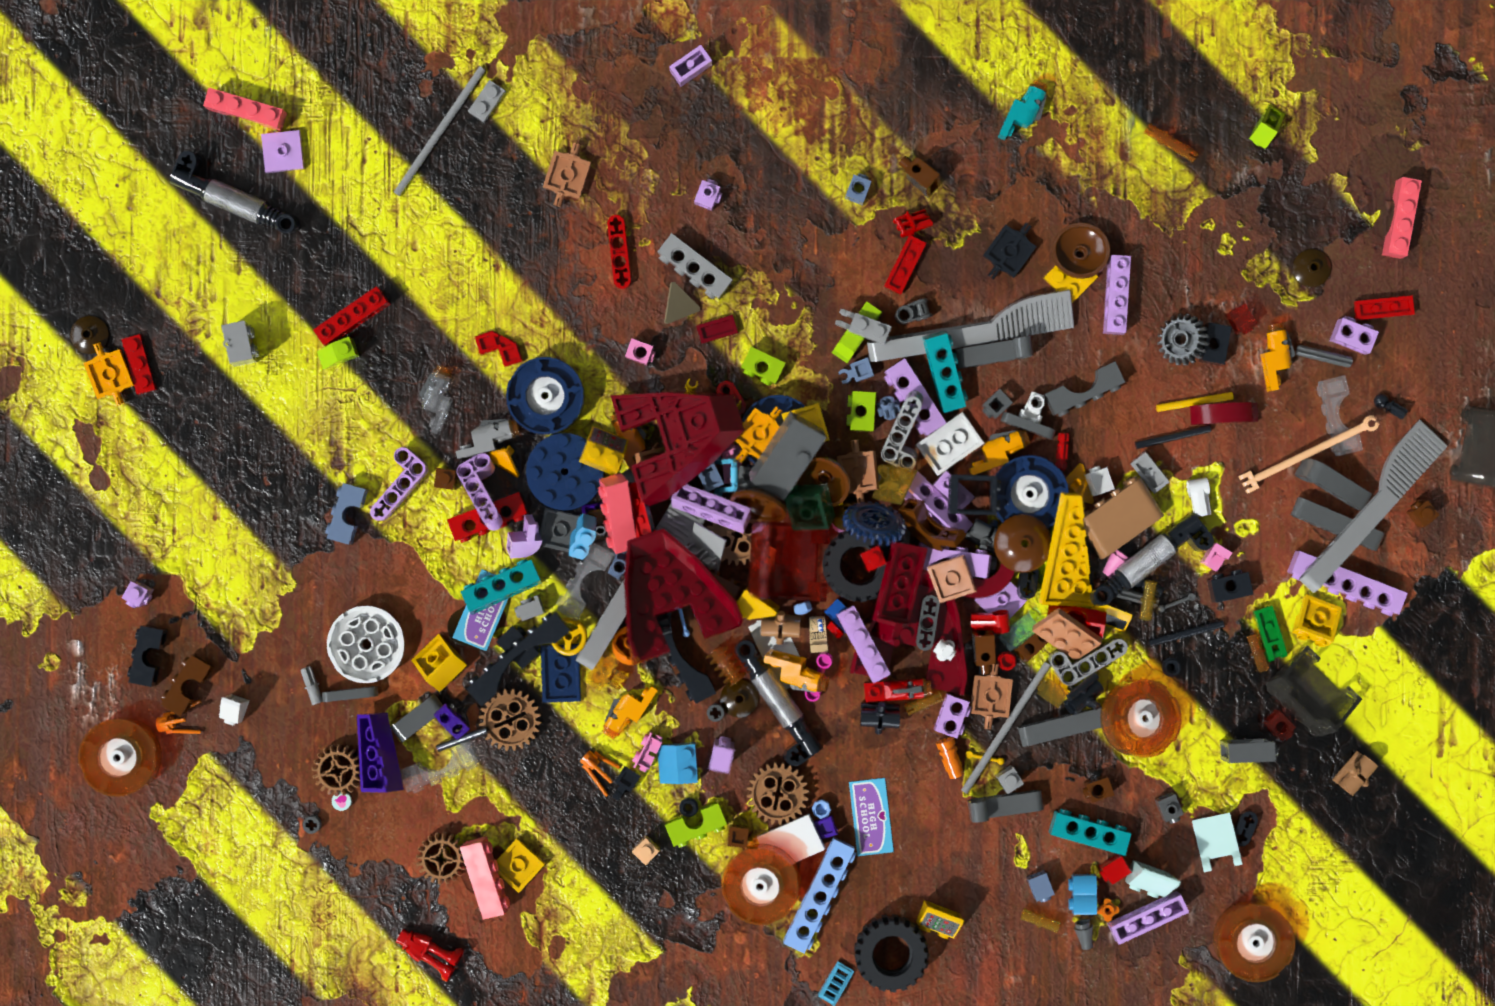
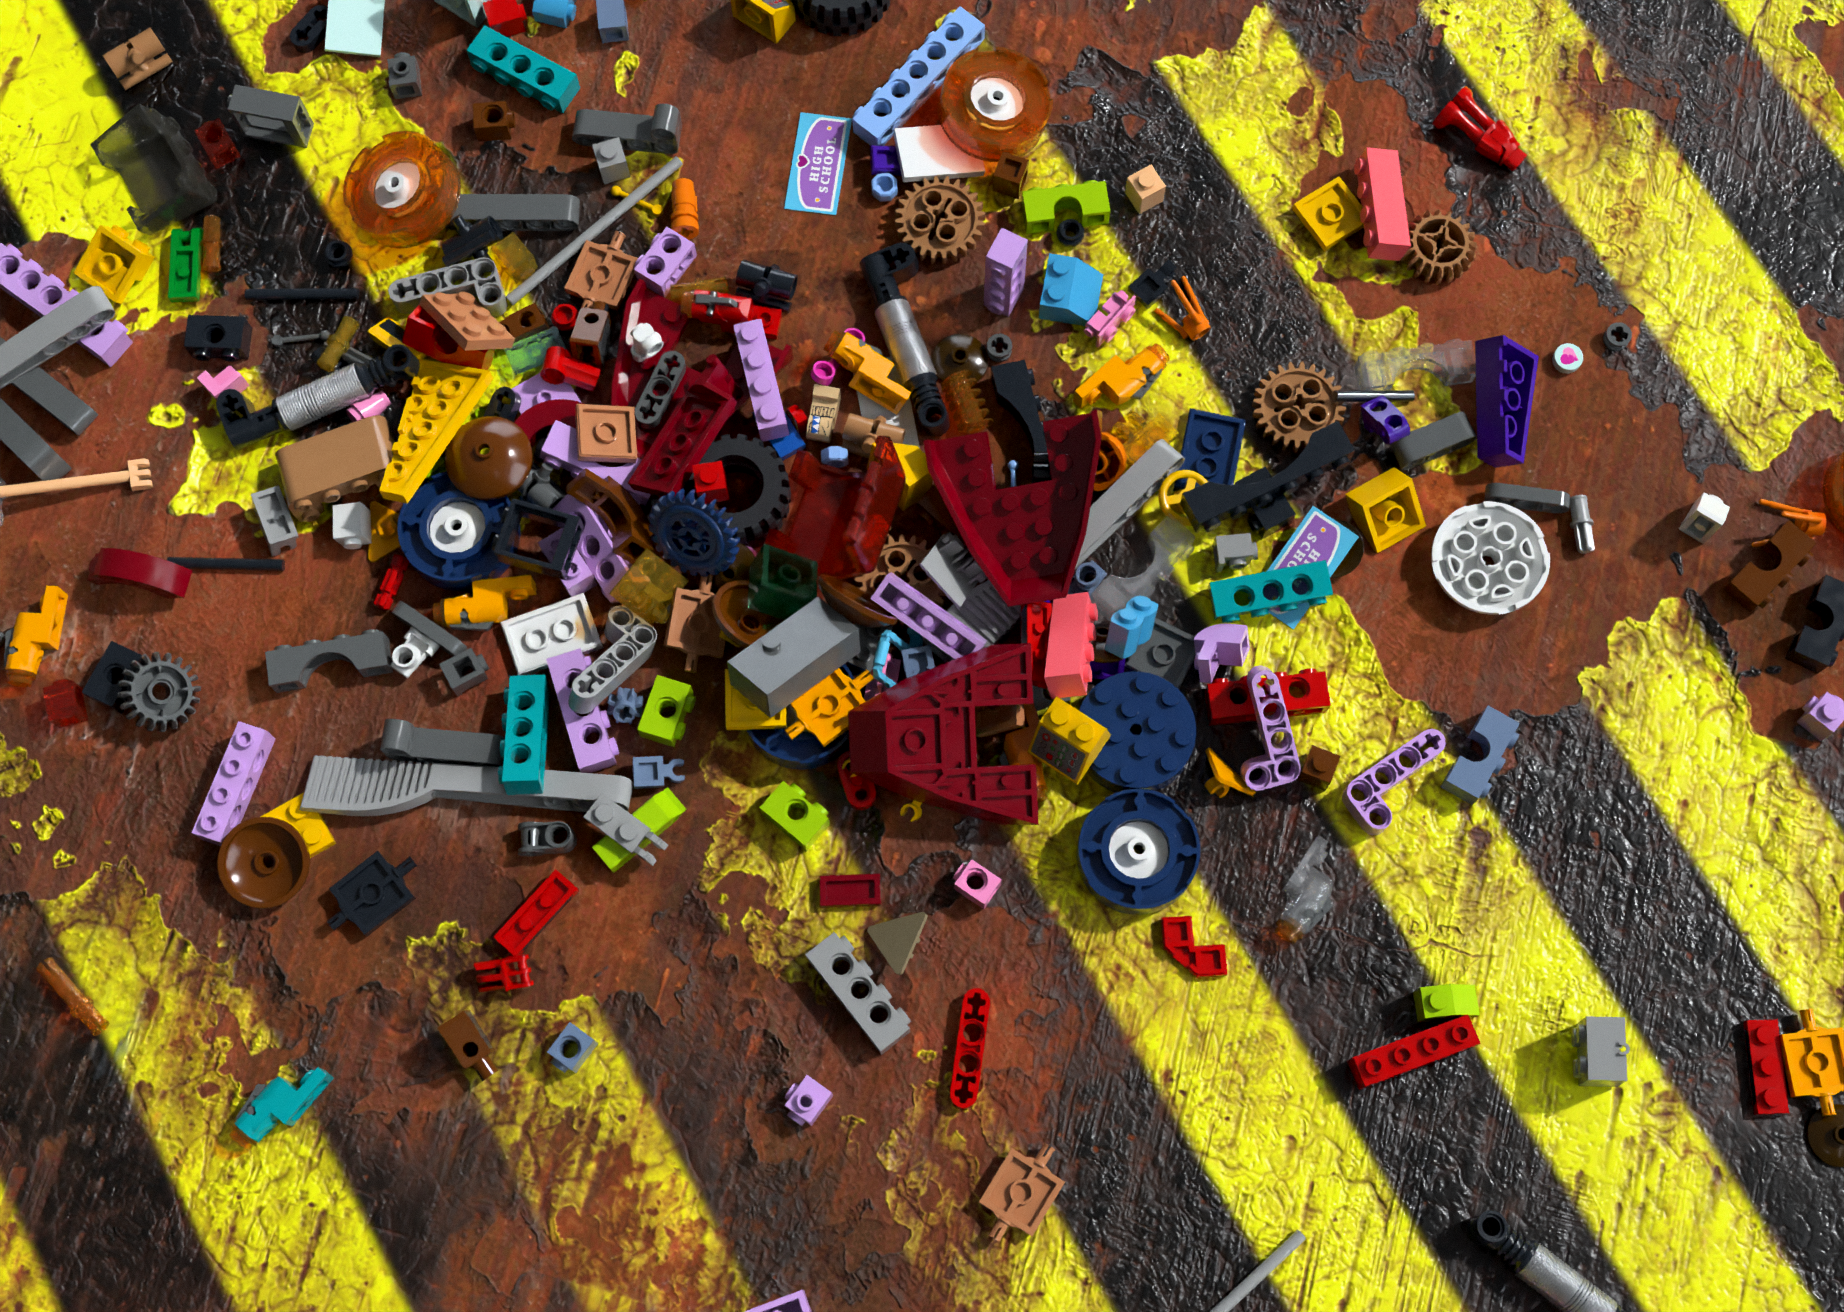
camera: 165 degrees left, 15 degrees down
medium nougat gear [312,744,360,796] -> none
light grey plate [456,419,520,459] -> none
yellow bar [1156,392,1233,412] -> none
white piece [1186,477,1211,517] -> none

